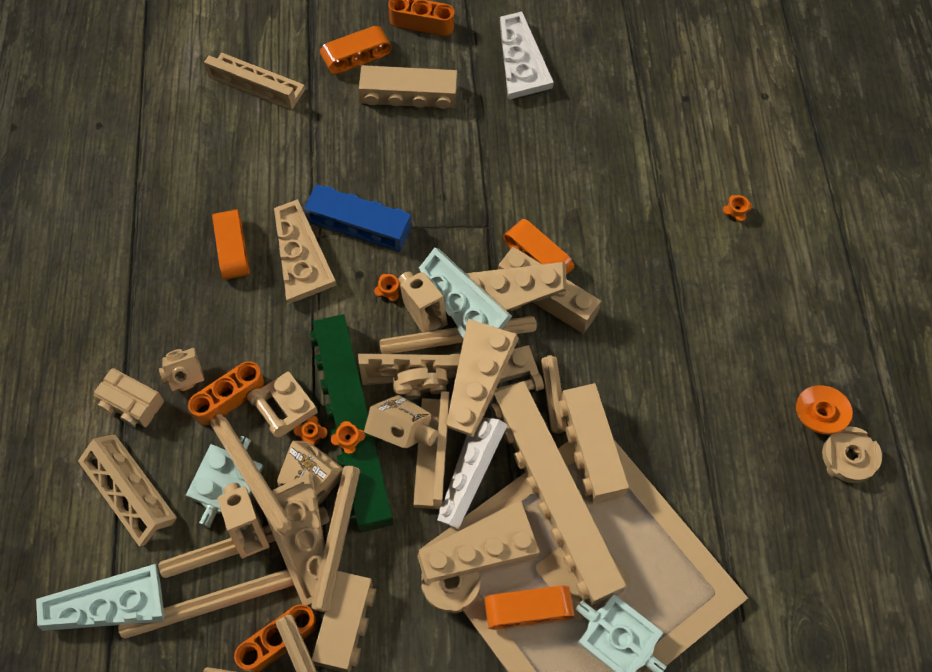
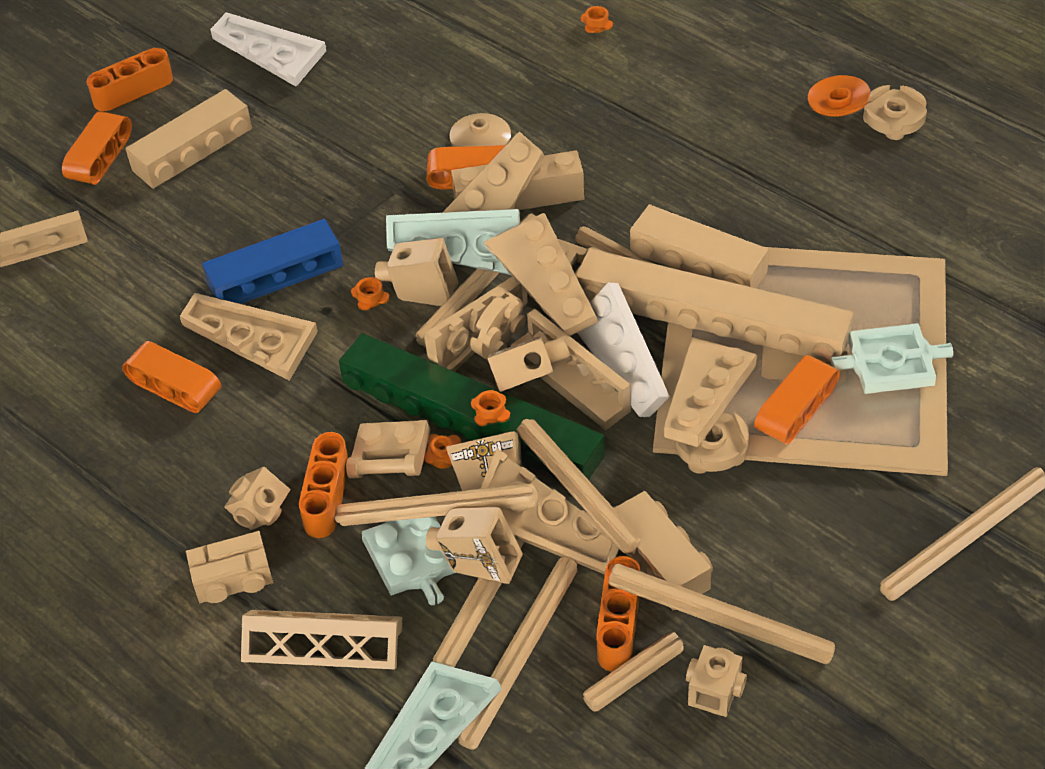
camera: 40 degrees left, 15 degrees down
none -> tan dish [450,113,511,147]

